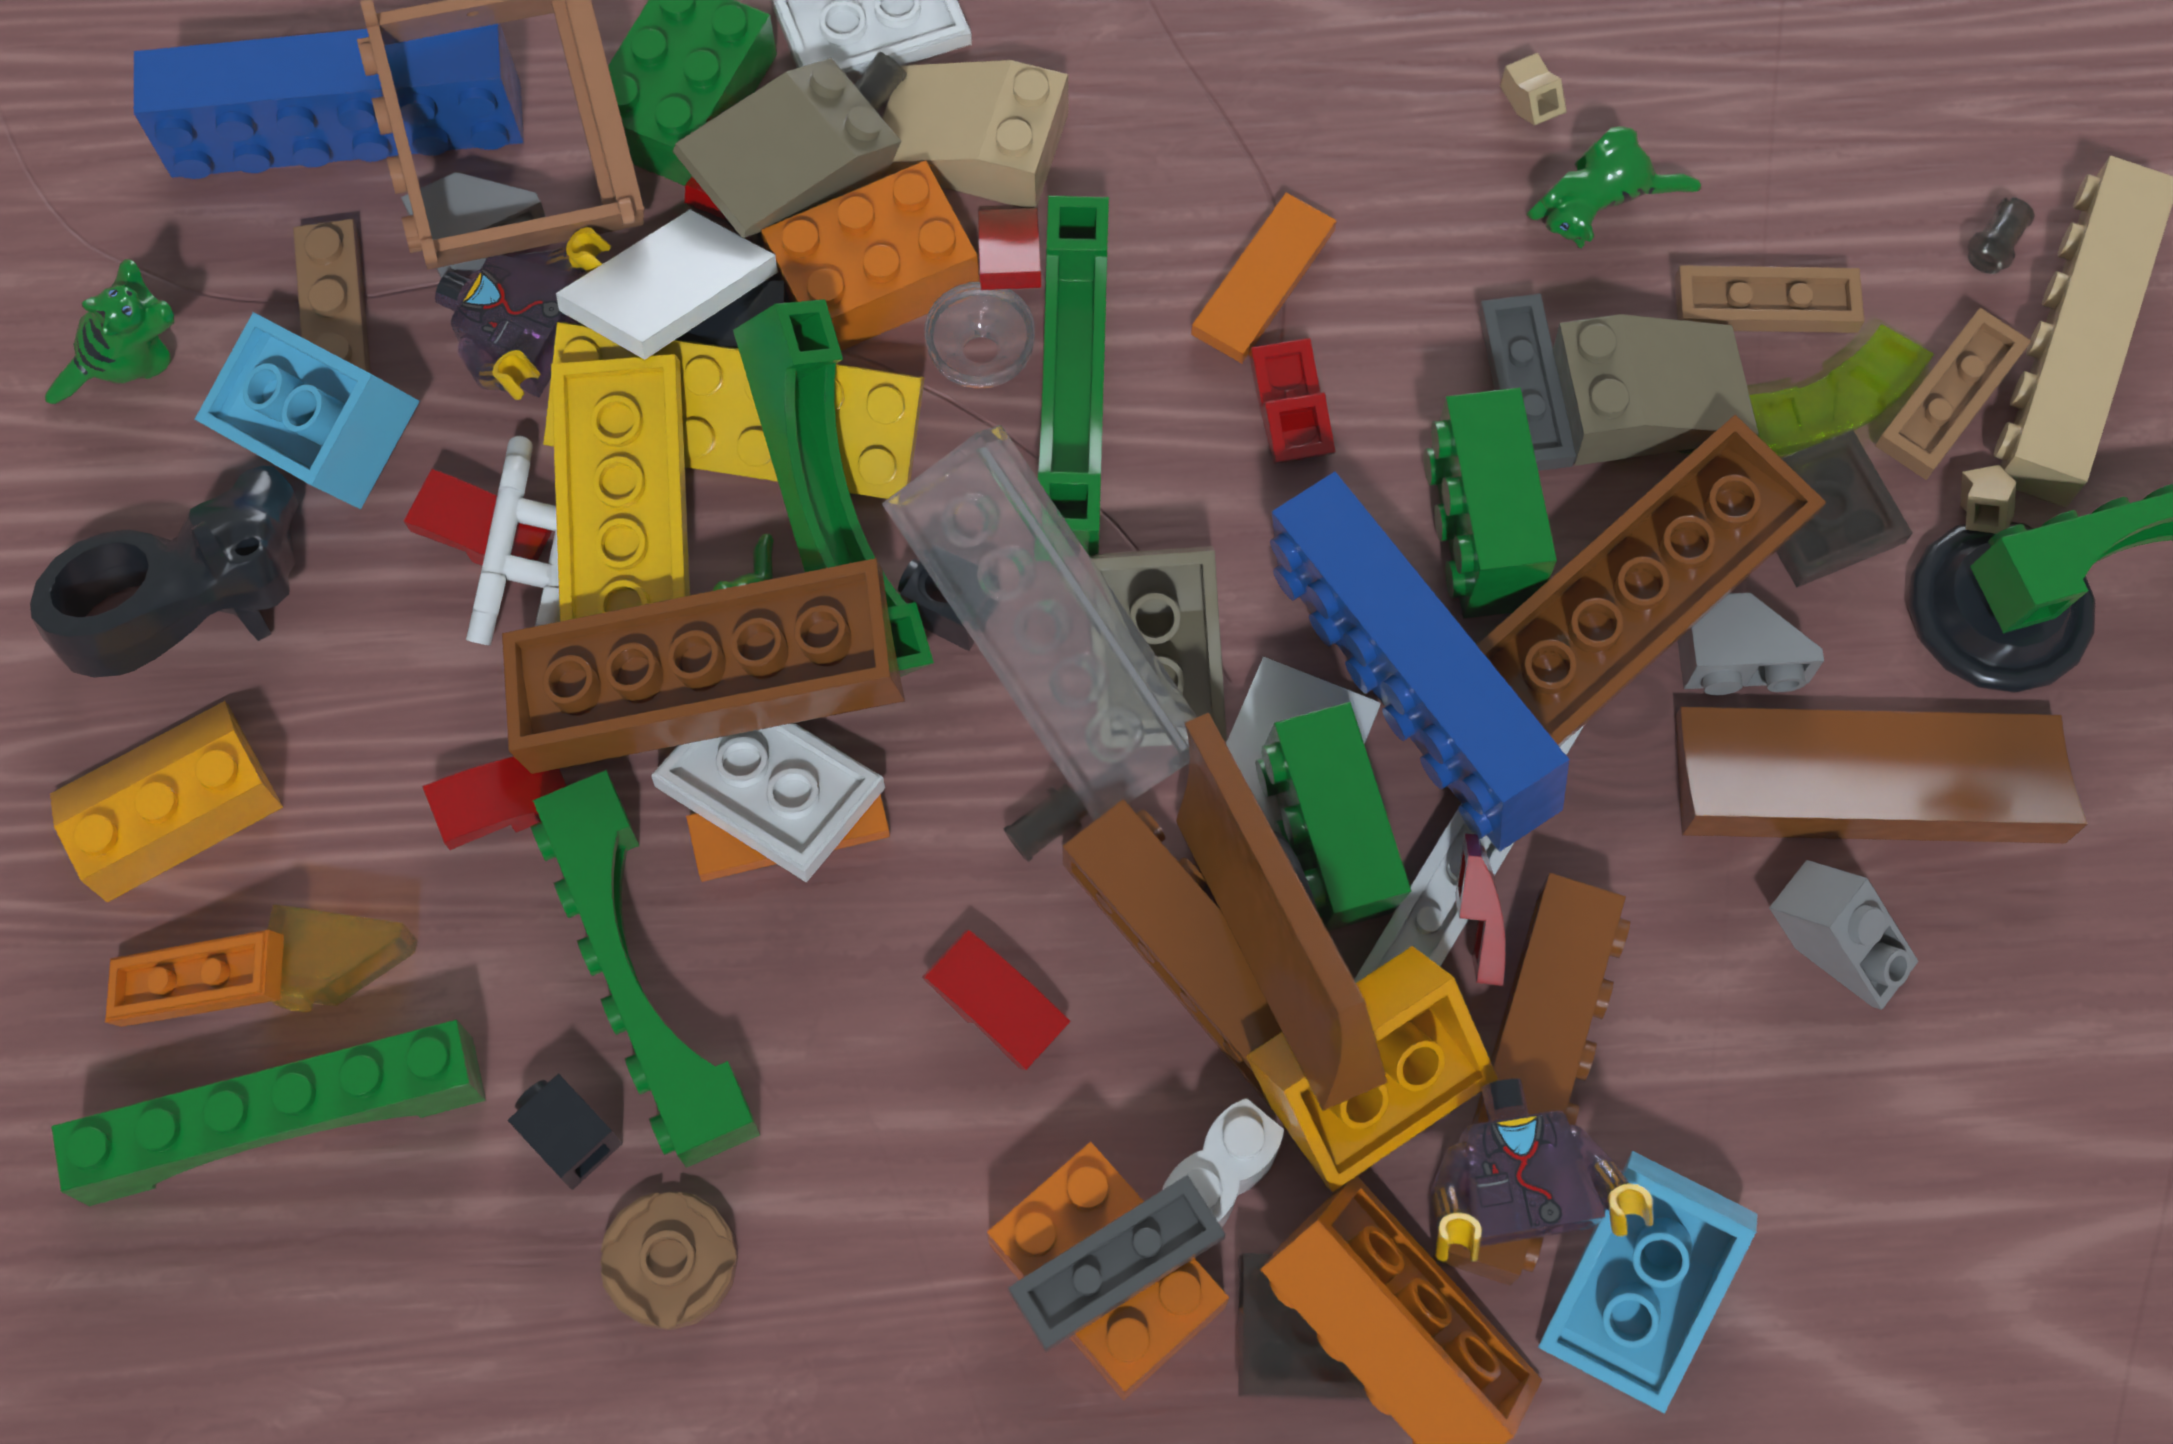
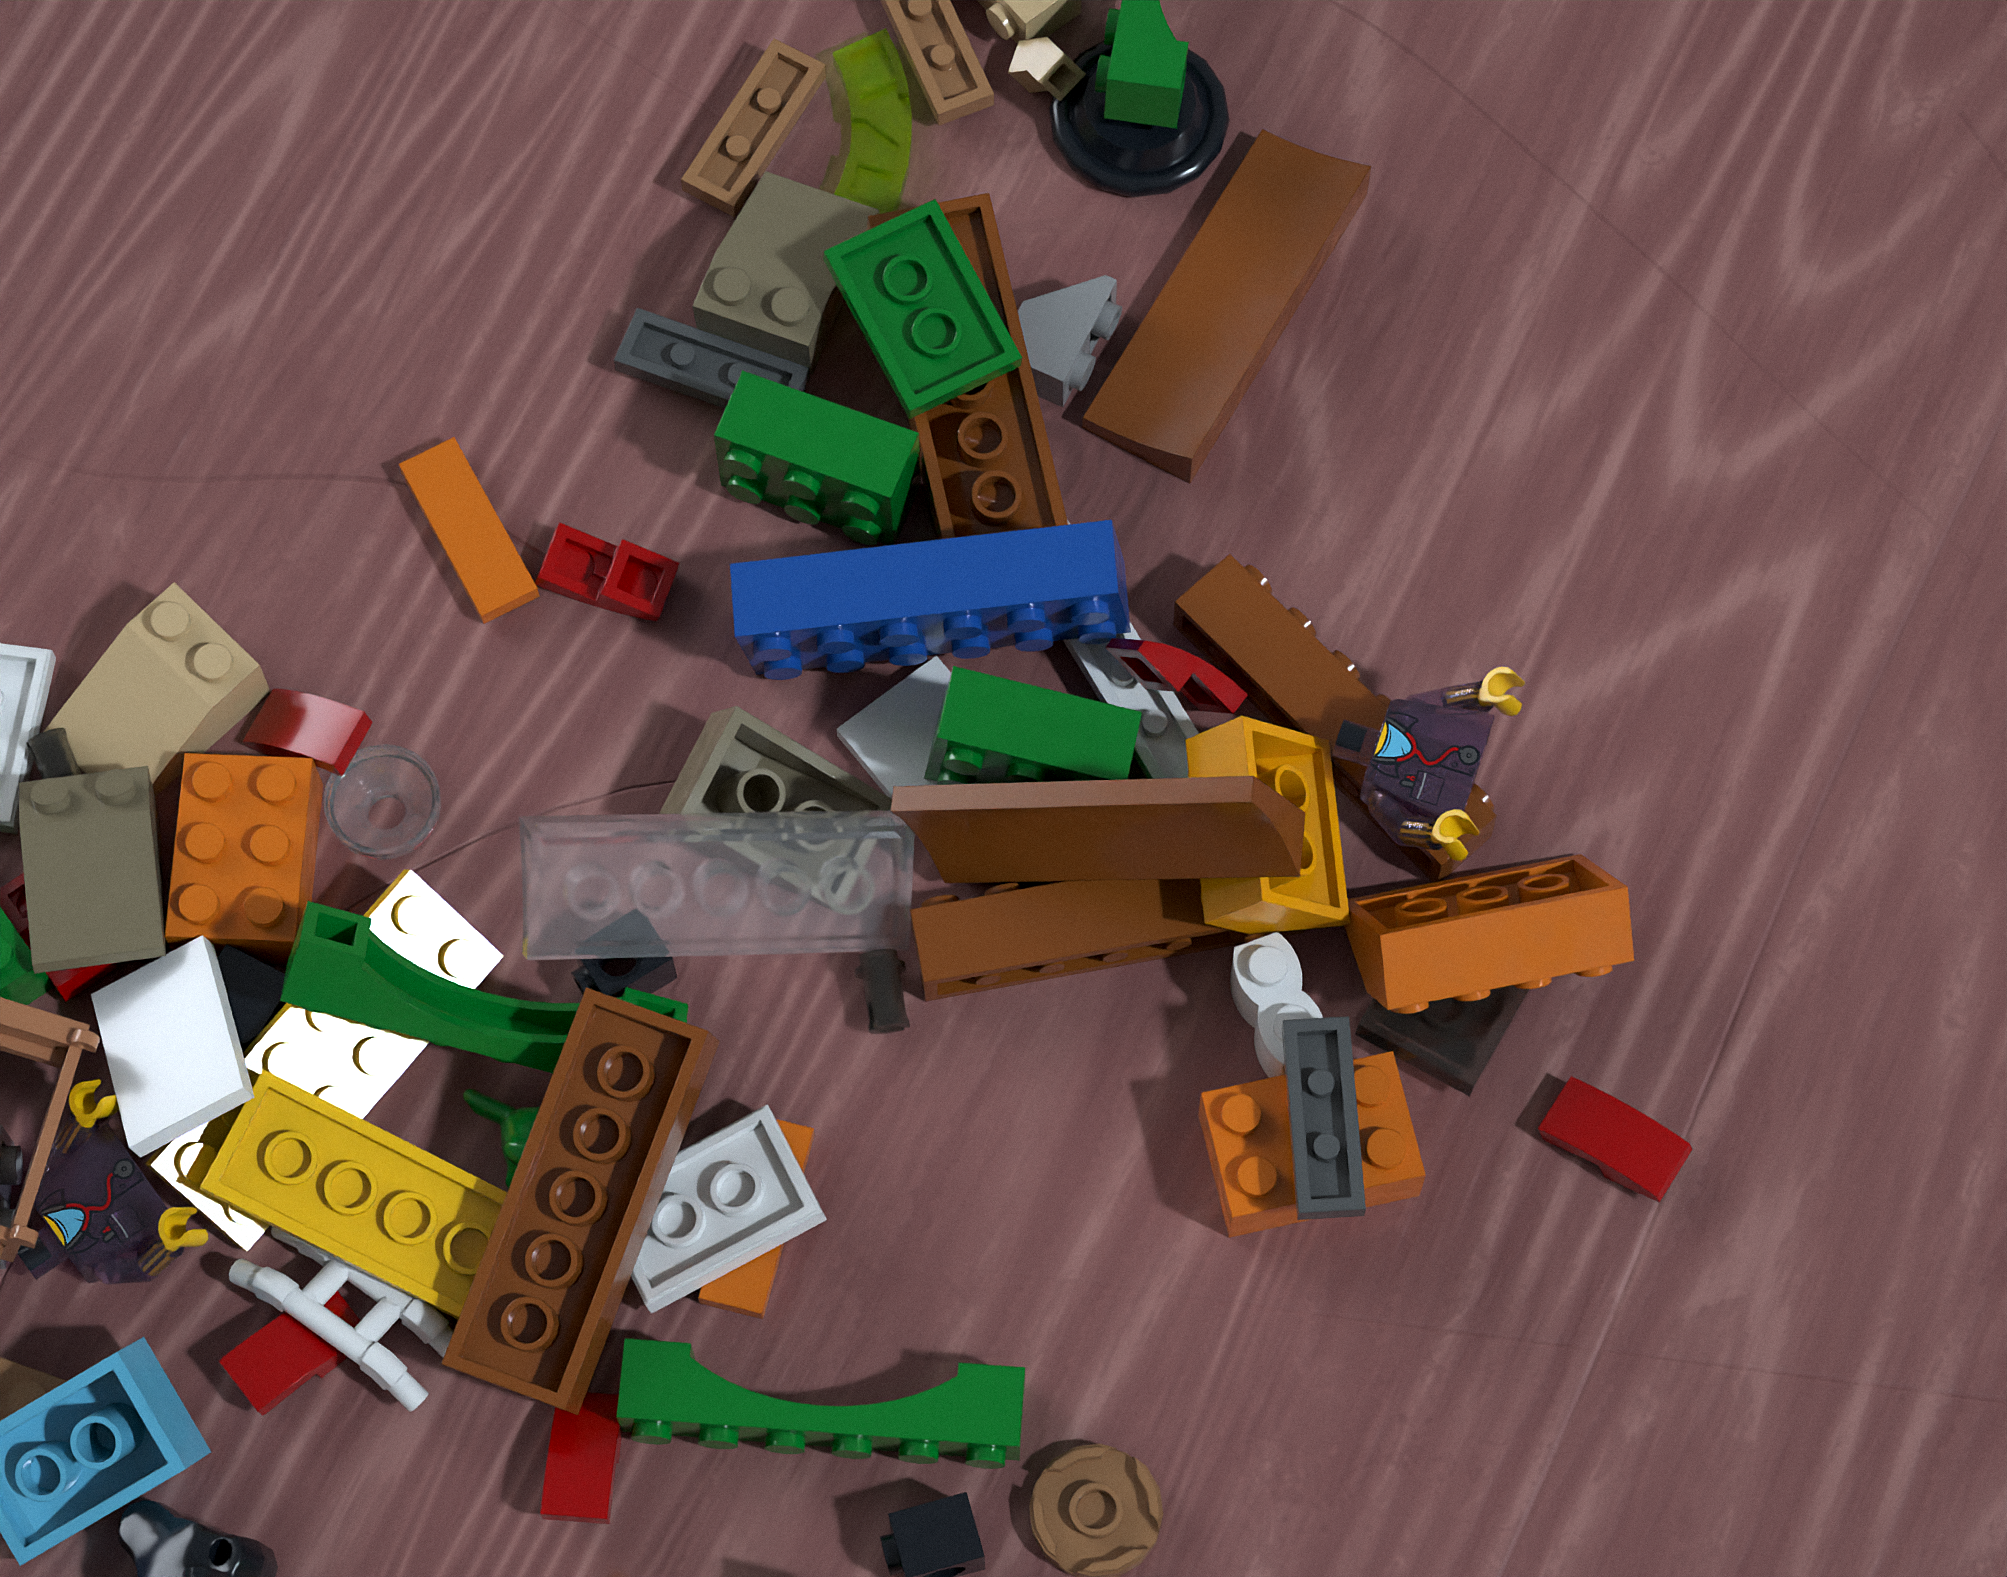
camera: 60 degrees left, 0 degrees up
red slope [922,930,1071,1070] -> none
green arch [1036,196,1109,561] -> none
tan piece [1500,53,1566,125] -> none
green animal [1526,126,1701,249] -> none
medium azure slope [1538,1151,1758,1414] -> none
light grey slope [1769,860,1919,1010] -> none
clear smoke plate [1776,430,1913,588] -> none
none -> green plate [823,199,1022,419]

